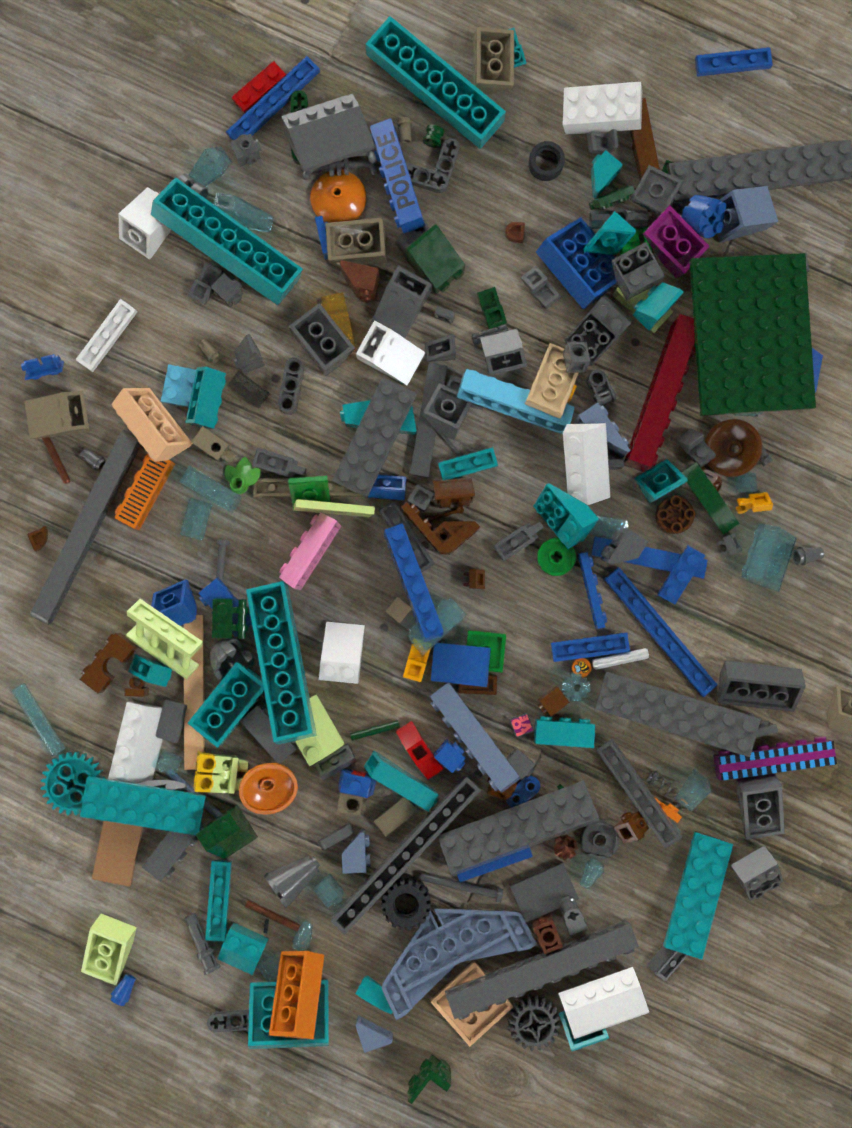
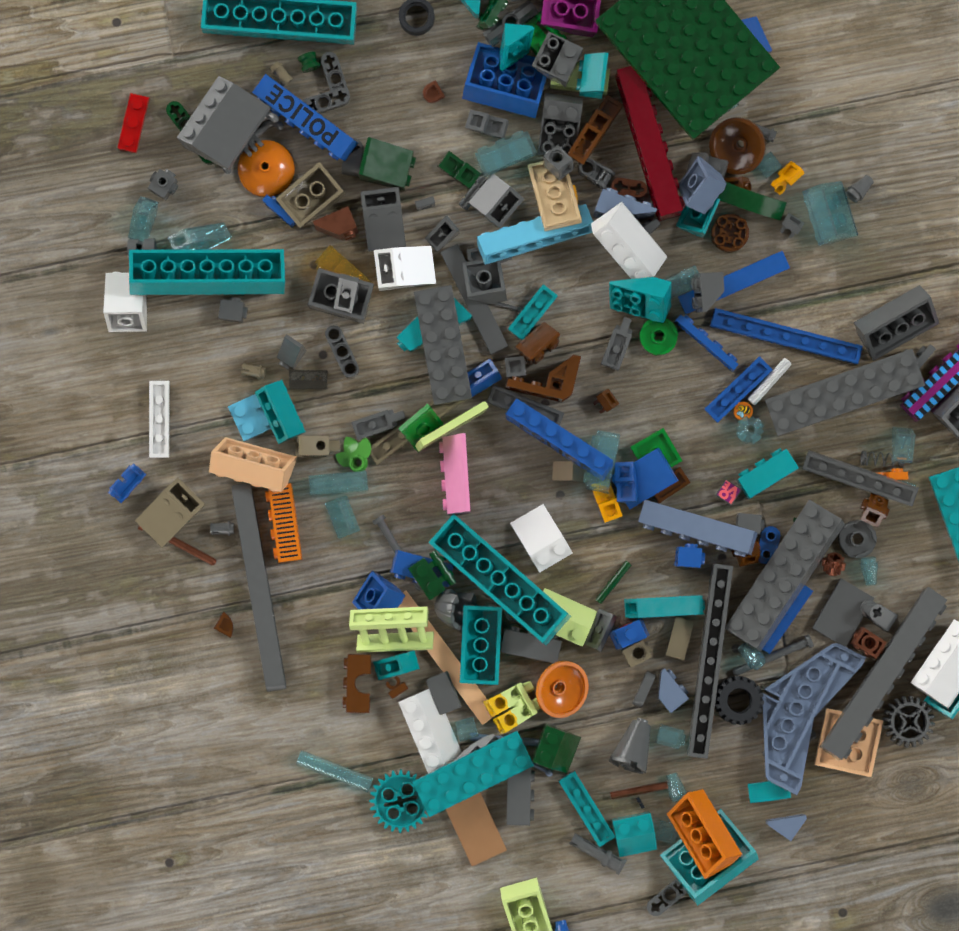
camera: 40 degrees left, 0 degrees up
dark grey slope [188,262,224,305] -> none
blue tile [226,56,320,140] -> none
red slope [396,721,444,780] -> none
dark green bracket [407,1055,451,1104] -> none
reddish brown hinge [426,507,464,523] -> none
reddish brown brick [538,686,570,716] -> none
blue plate [658,545,706,604] -> none
none -> slope [334,274,360,313]
none -> clear light blue brick [475,130,537,177]
none -> reddish brown slope [568,95,623,165]
none -> copper beam [611,178,647,199]
none -> blue slope [615,462,638,503]
none -> sand blue slope [679,156,727,214]
none -> clear light blue cone [738,643,766,670]

